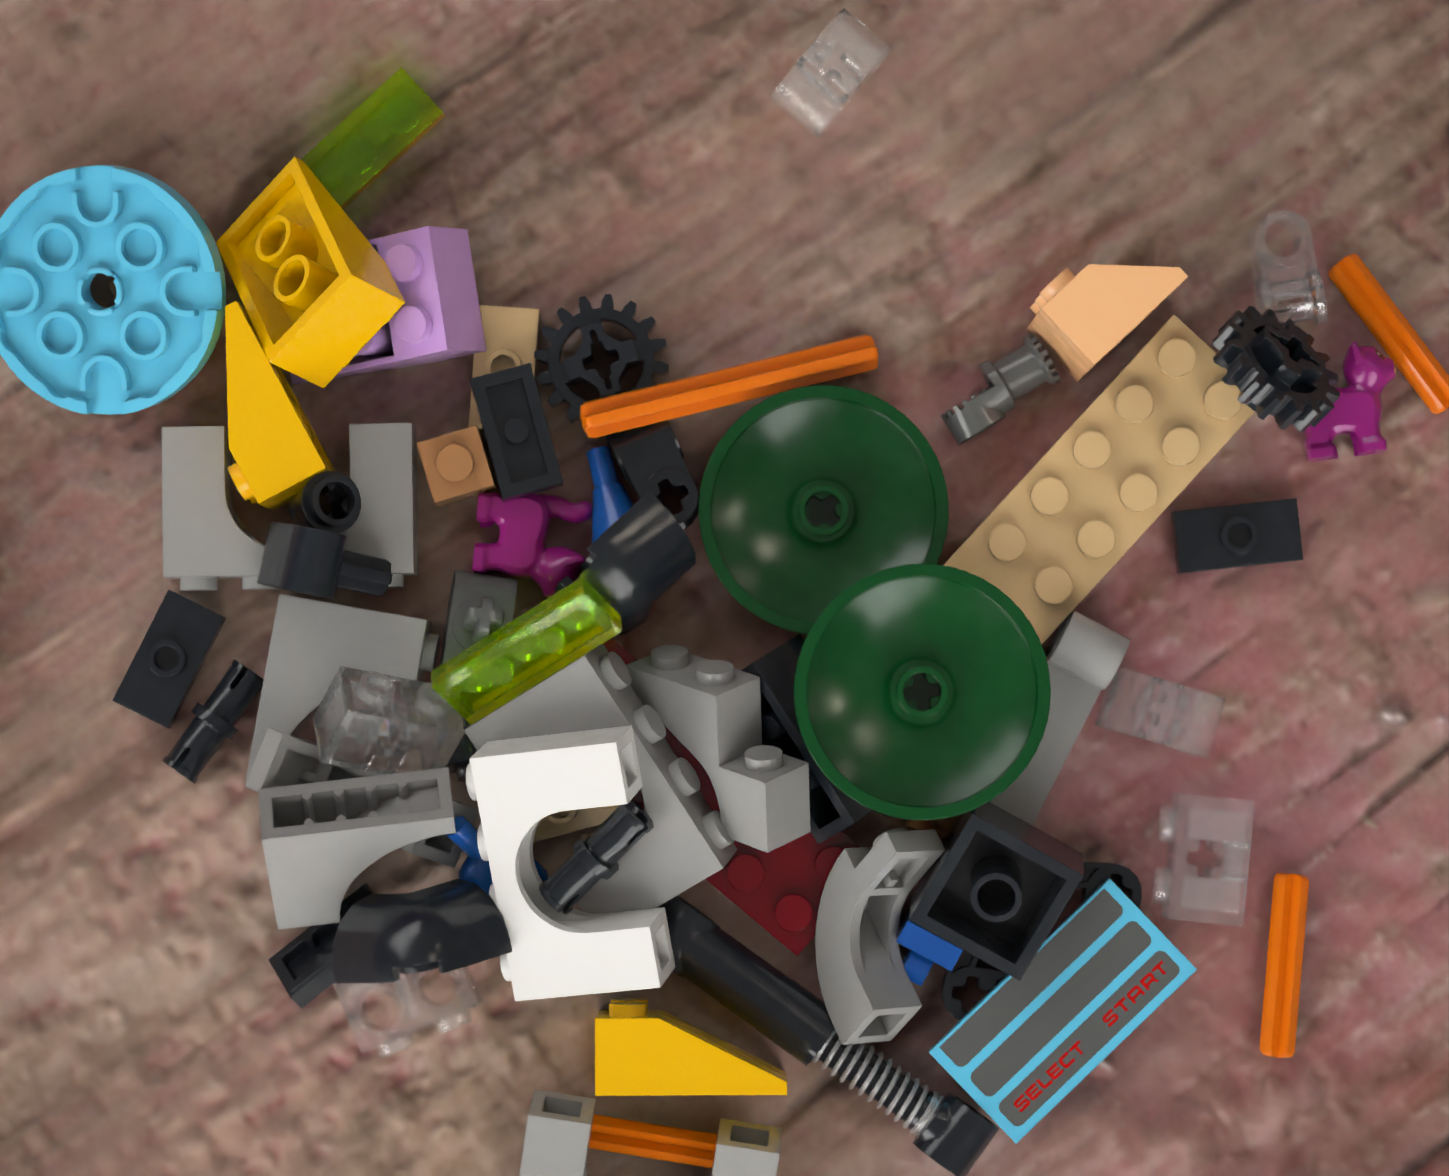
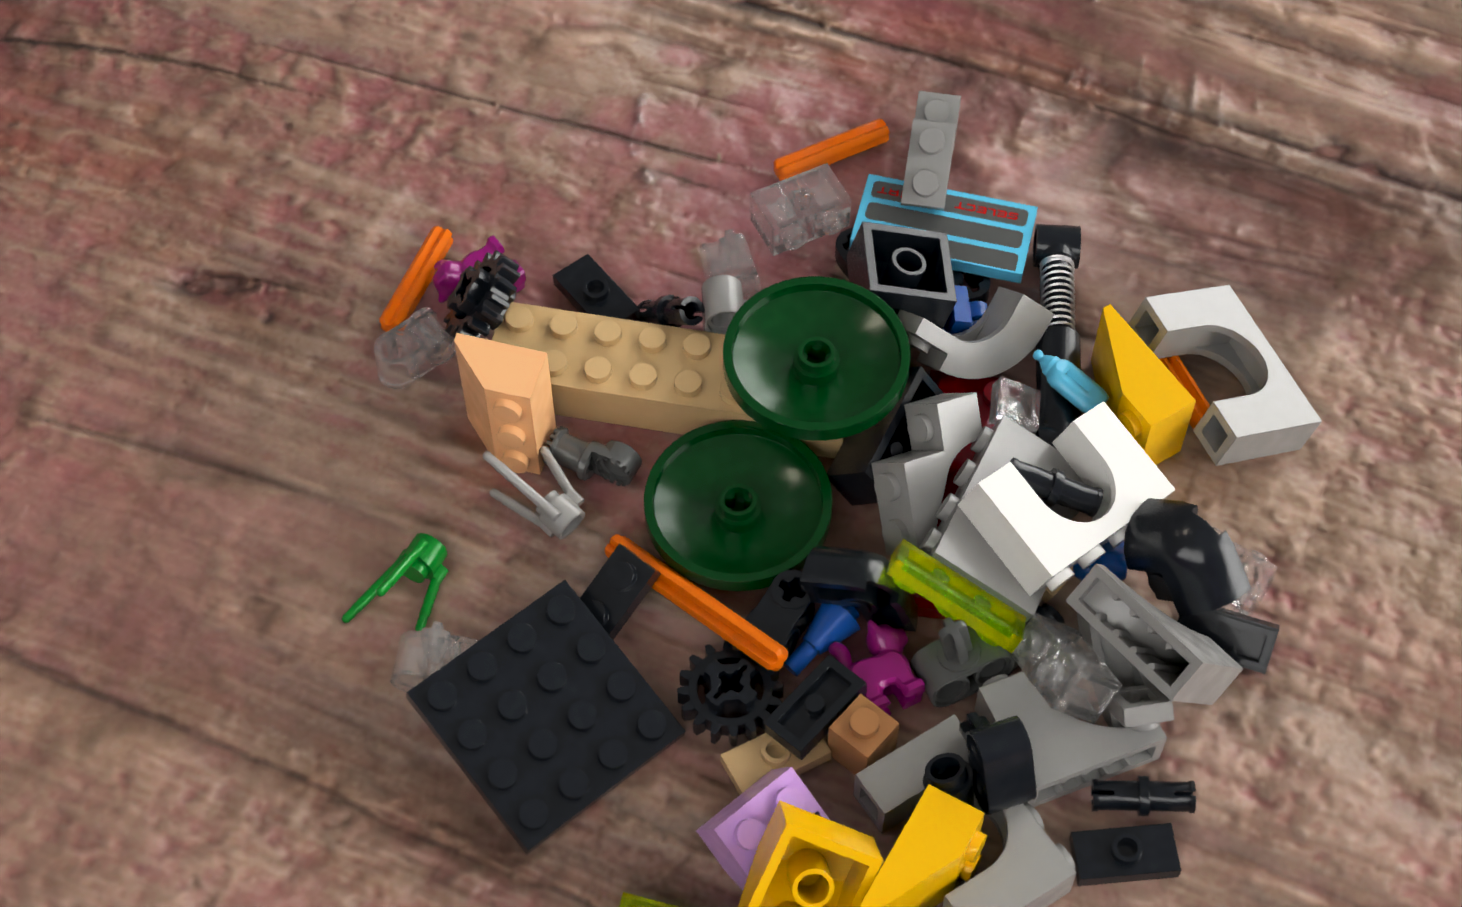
camera: 125 degrees left, 30 degrees down
none -> green plant [342,533,449,633]
none -> black plate [406,580,686,855]
none -> light grey plant [482,446,585,540]
none -> black plate [580,543,661,640]
none -> black pin [636,295,705,327]
none -> light grey arch [901,91,961,211]
none -> clear plate [989,376,1041,434]
none -> medium azure piece [1032,350,1110,414]

